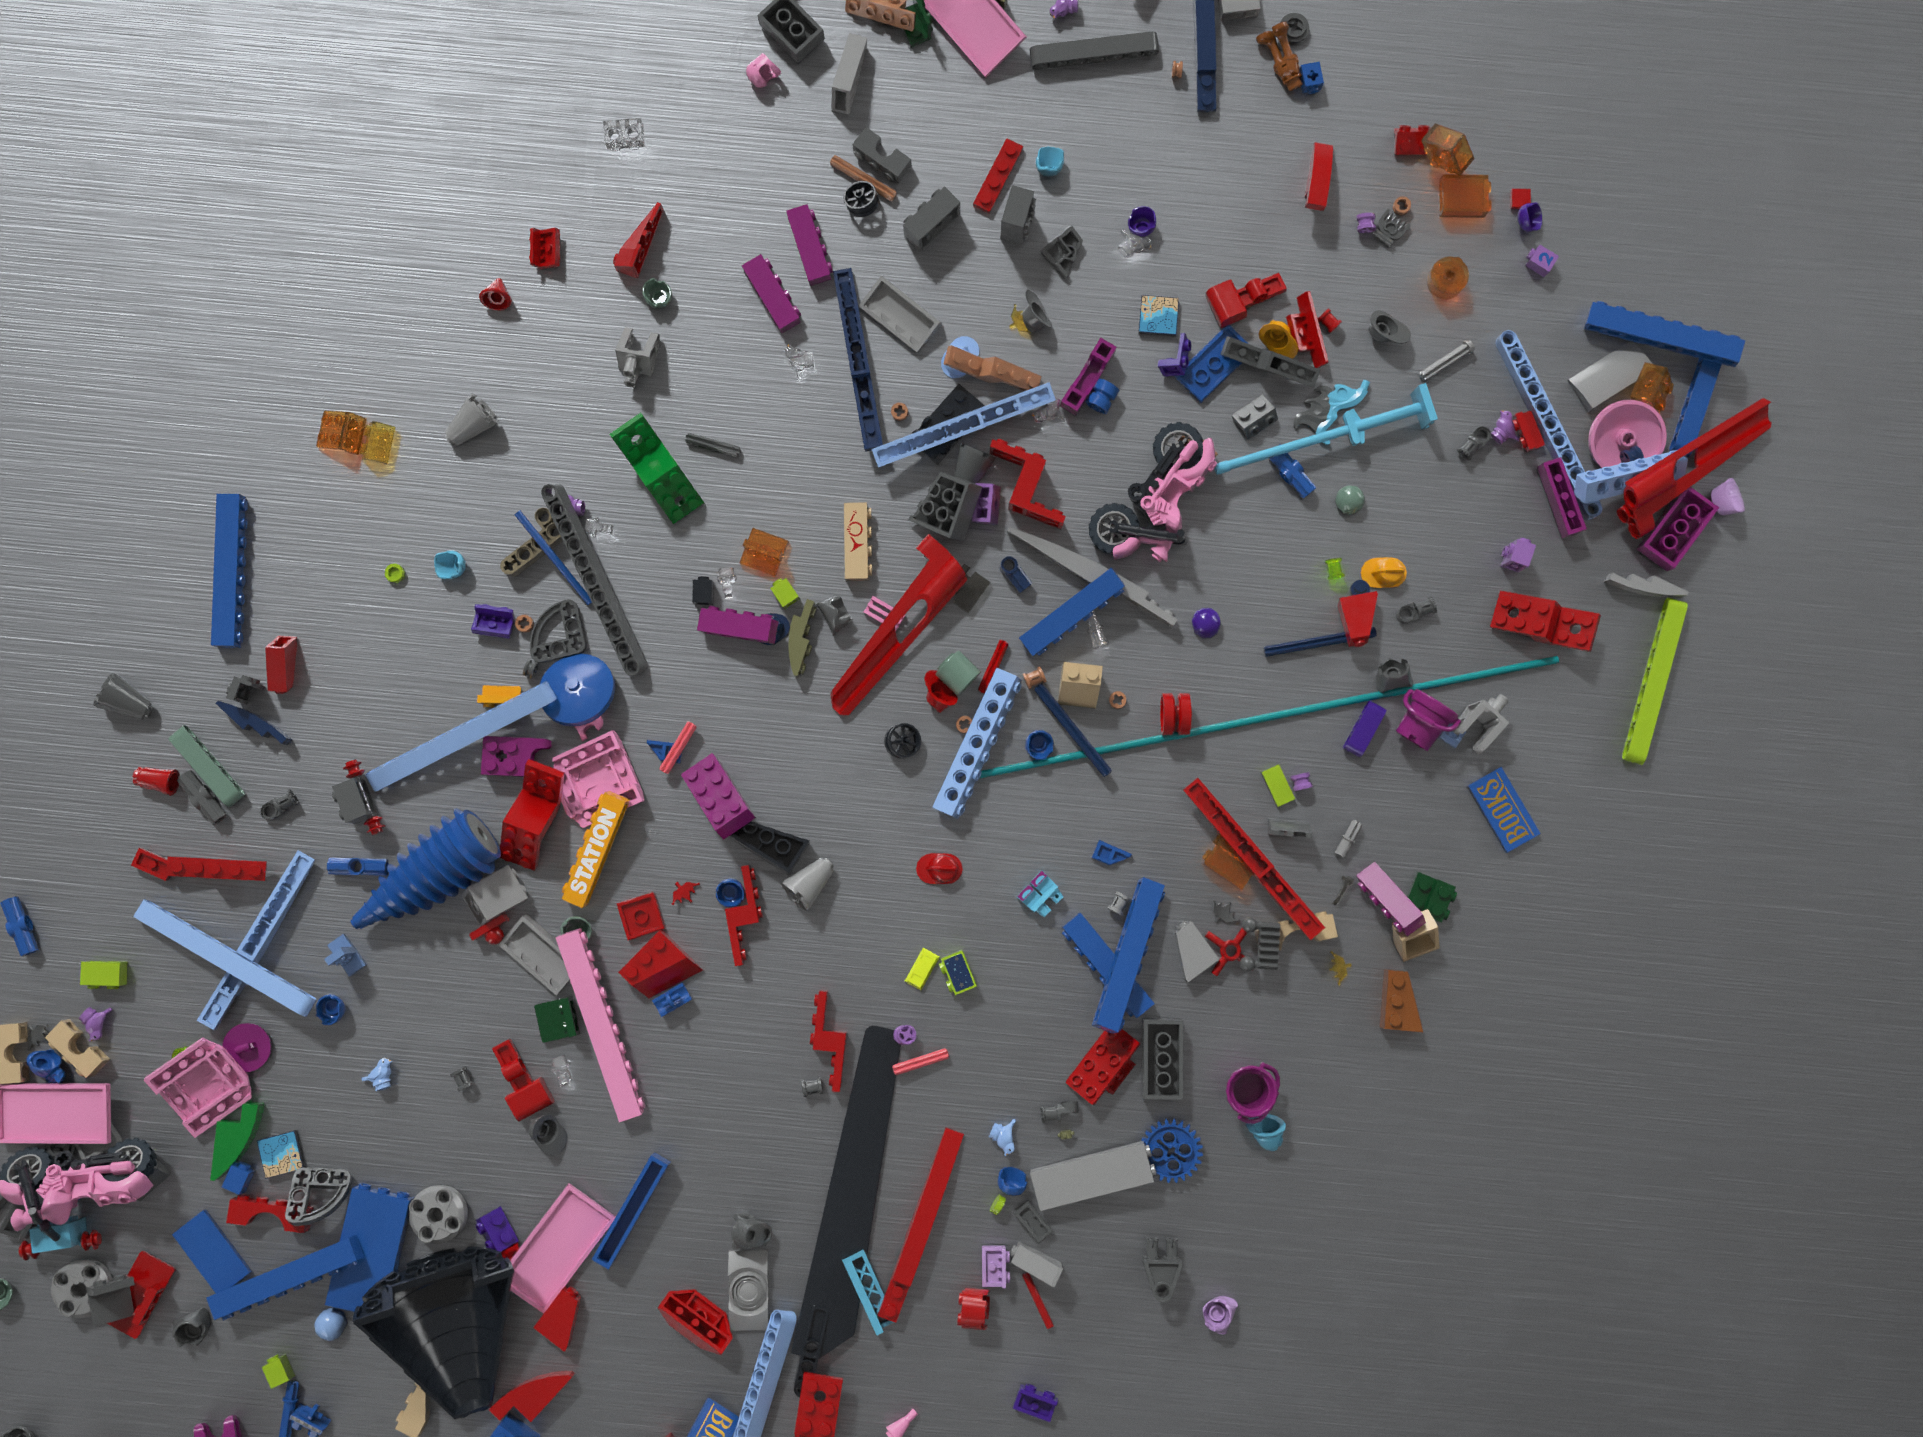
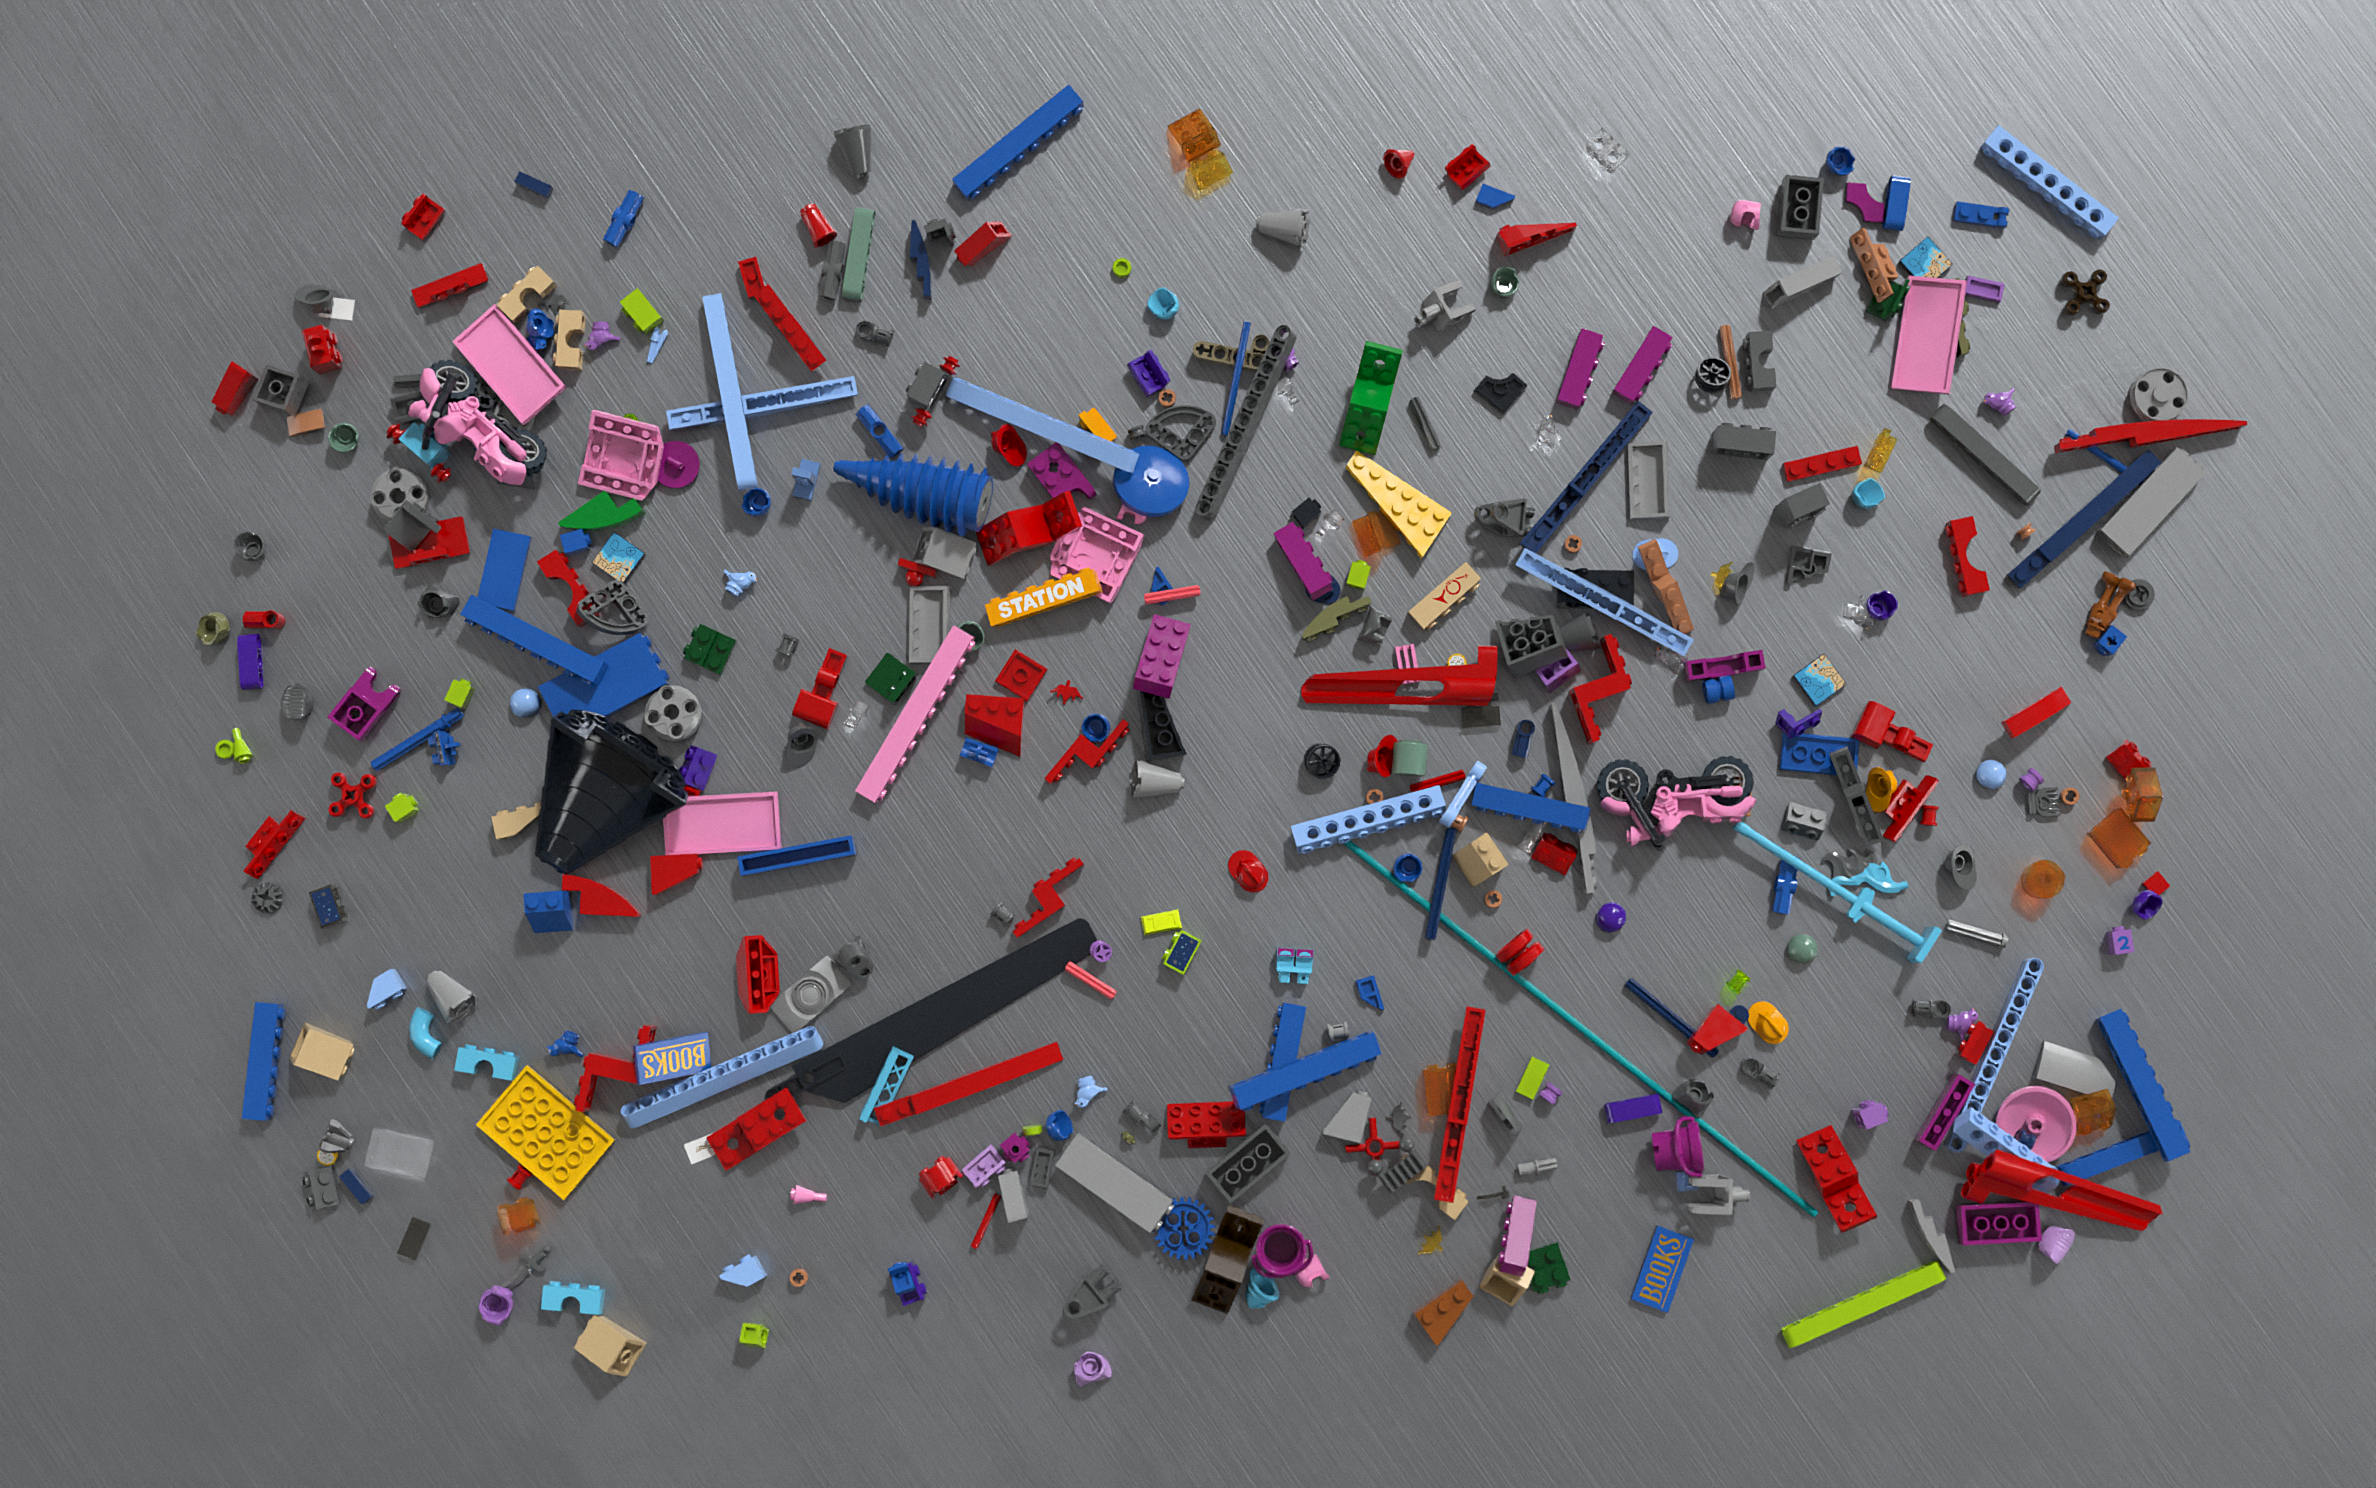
camera: 50 degrees right, 0 degrees up
none -> light blue piece [647,327,668,364]
none -> dark green plate [683,624,737,675]
none -> blue bracket [888,1262,916,1296]
none -> red piece [990,424,1027,467]
none -> magenta brick [1000,1132,1030,1163]
none -> dark brown bracket [1191,1205,1265,1314]
none -> bright pink helmet [1295,1254,1330,1288]
none -> yellow wing [1345,450,1452,559]
none -> light blue piece [1439,760,1487,828]
none -> tile [1447,654,1467,666]
none -> black tile [1474,373,1527,414]
none -> dark grey piece [1474,498,1535,537]
none -> blue tile [1476,184,1515,209]
none -> blue bush [1530,774,1556,797]
none -> red bracket [1531,832,1578,876]
none -> clear yellow bracket [1864,428,1897,473]
none -> red arch [1945,516,1990,597]
none -> light blue hair [1976,760,2006,790]

